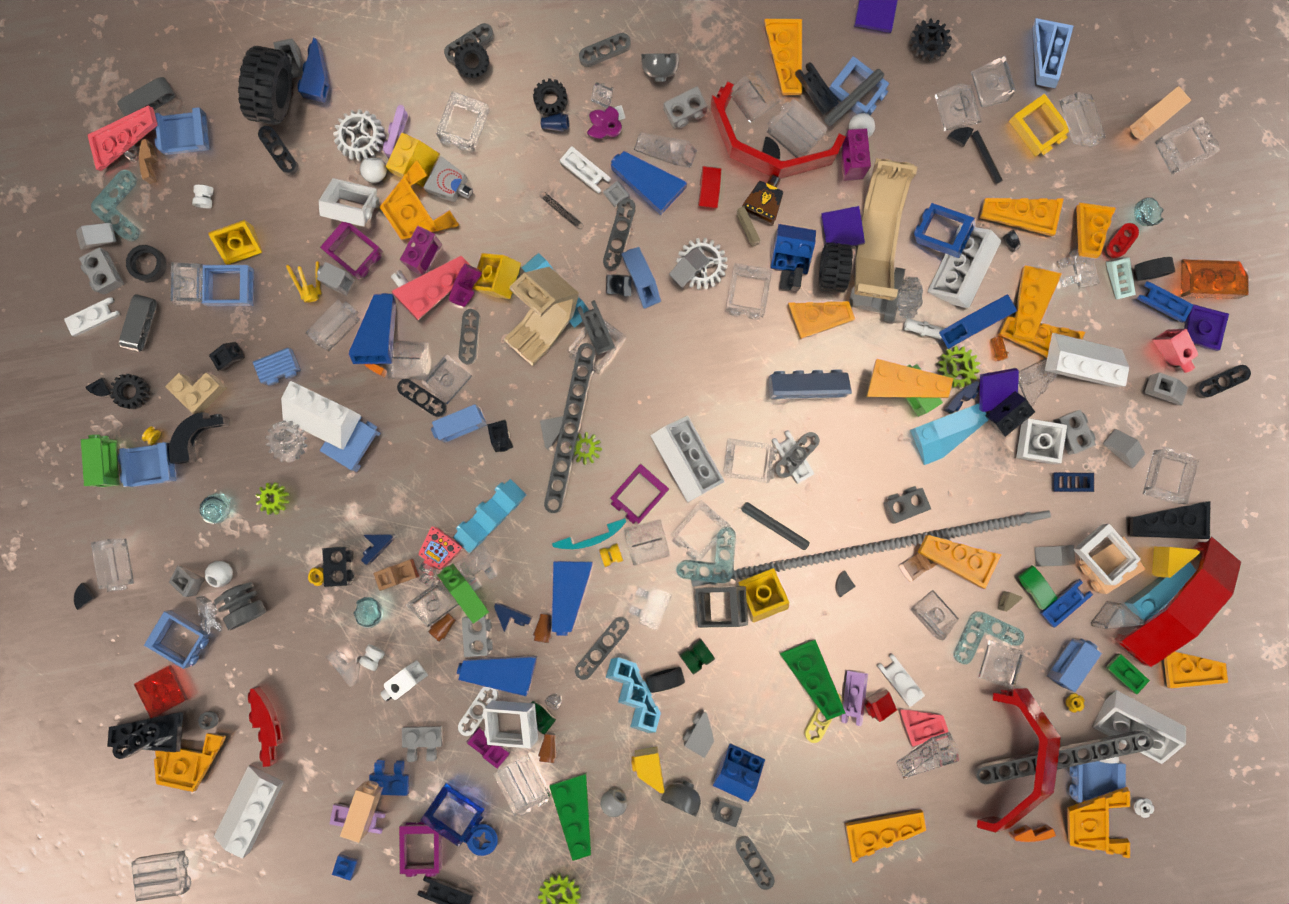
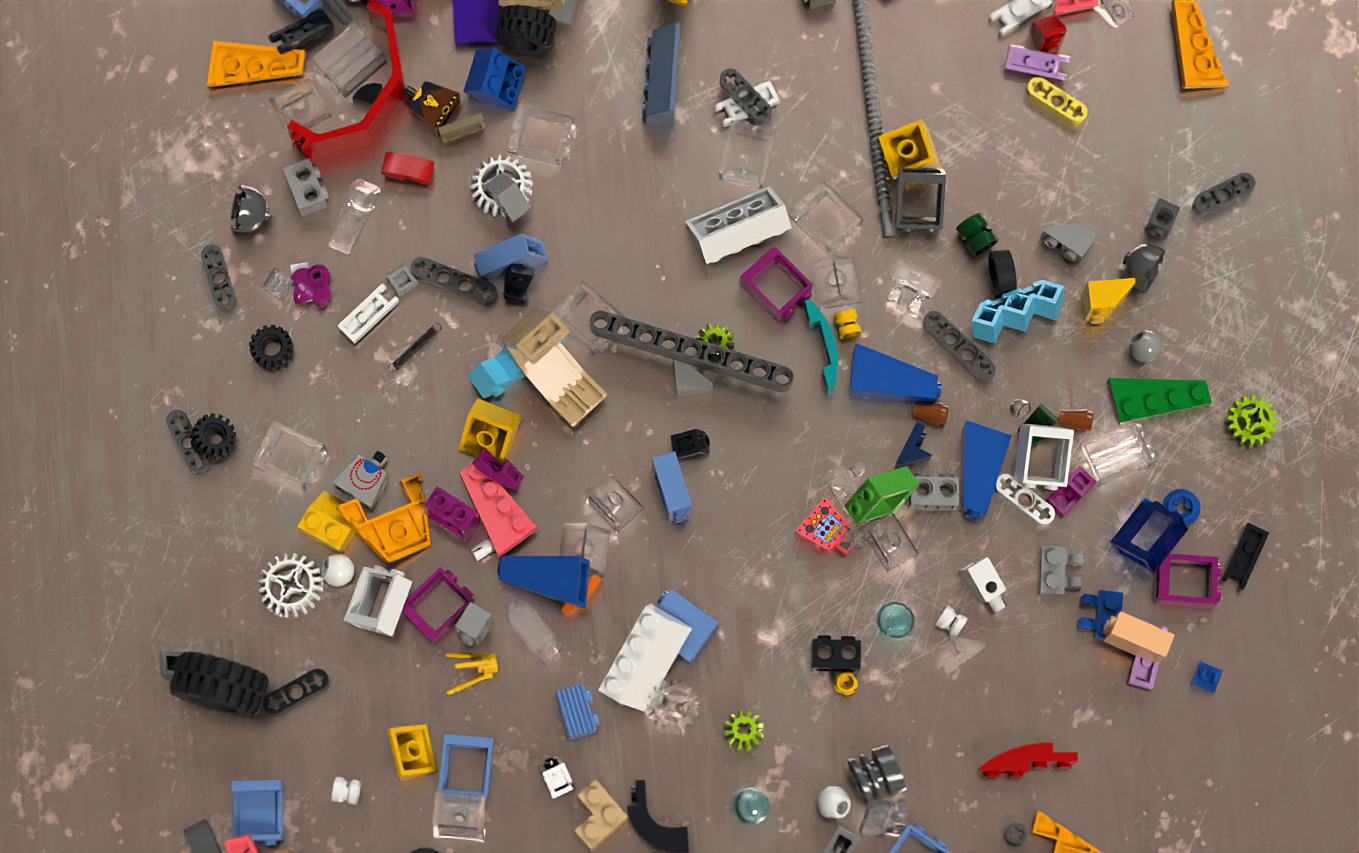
camera: 90 degrees left, 10 degrees down
white slope [214,765,284,859] -> none
blue slope [297,37,330,103] -> none
dark blue slope [361,534,397,565] -> none
medium nougat slope [373,559,419,591] -> none
lavender hinge [383,105,408,159] -> none
black beam [397,379,447,417] -> none
dark orange cone [428,613,456,642] -> none
medium azure brick [453,479,527,554] -> none
dark grey beam [459,309,481,365] -> none
dark blue cone [541,112,569,132] -> none
dark grey hinge [577,300,615,355] -> none
blue slope [611,151,687,215] -> none
clear light blue beam [676,526,736,583] -> none
blue slope [713,743,765,802] -> none
dark grey axle [742,502,810,550] -> none
black bracket [780,267,803,292] -> none
green wing [780,639,846,721] -> none
light orange wing [788,301,855,339] -> none
black tile [836,570,856,597] -> none

